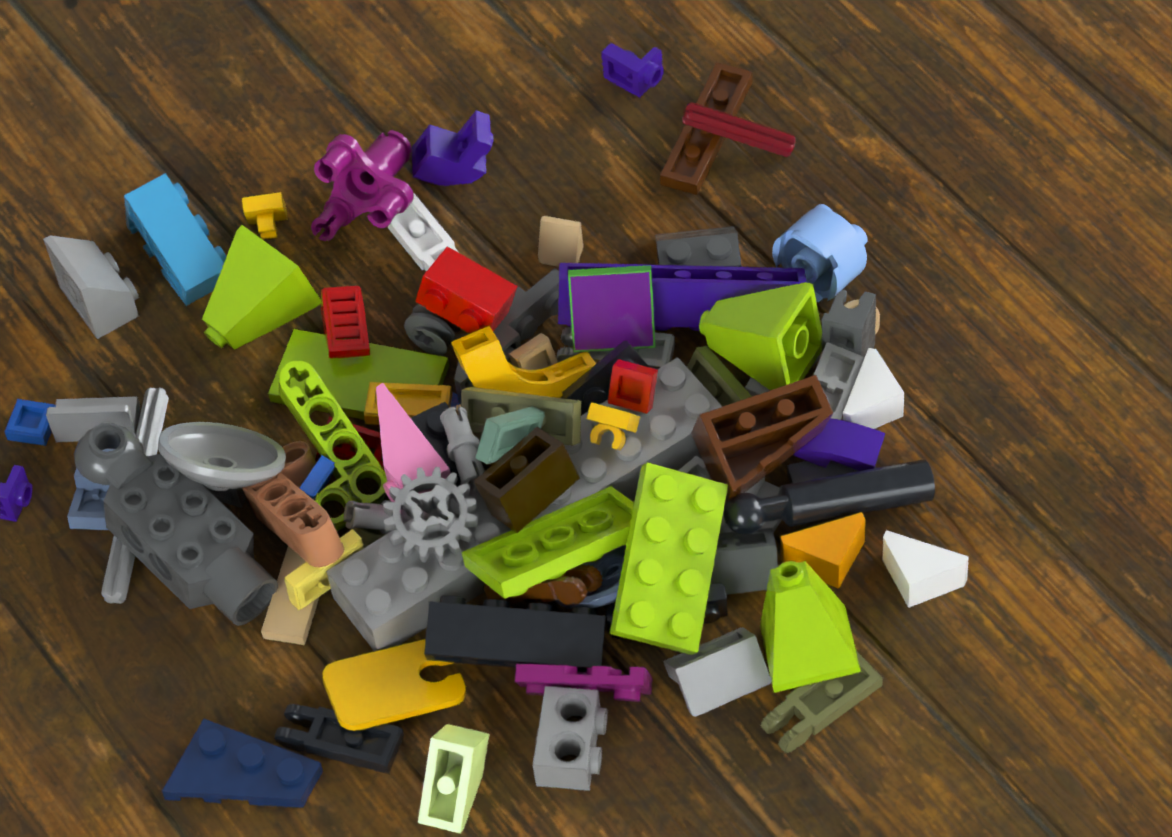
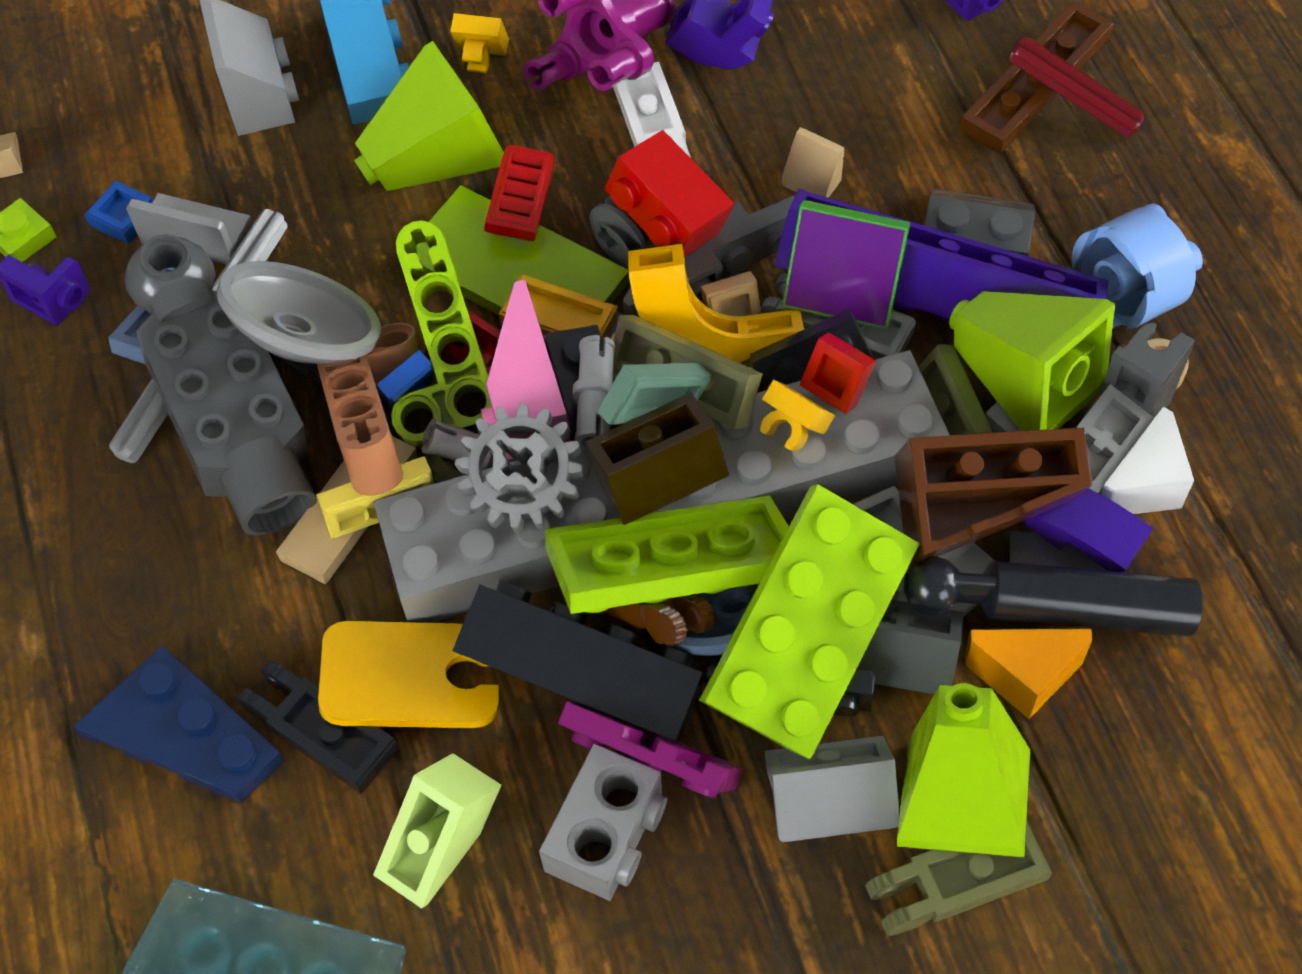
camera: 15 degrees right, 5 degrees up
white slope [882,530,969,608] -> none

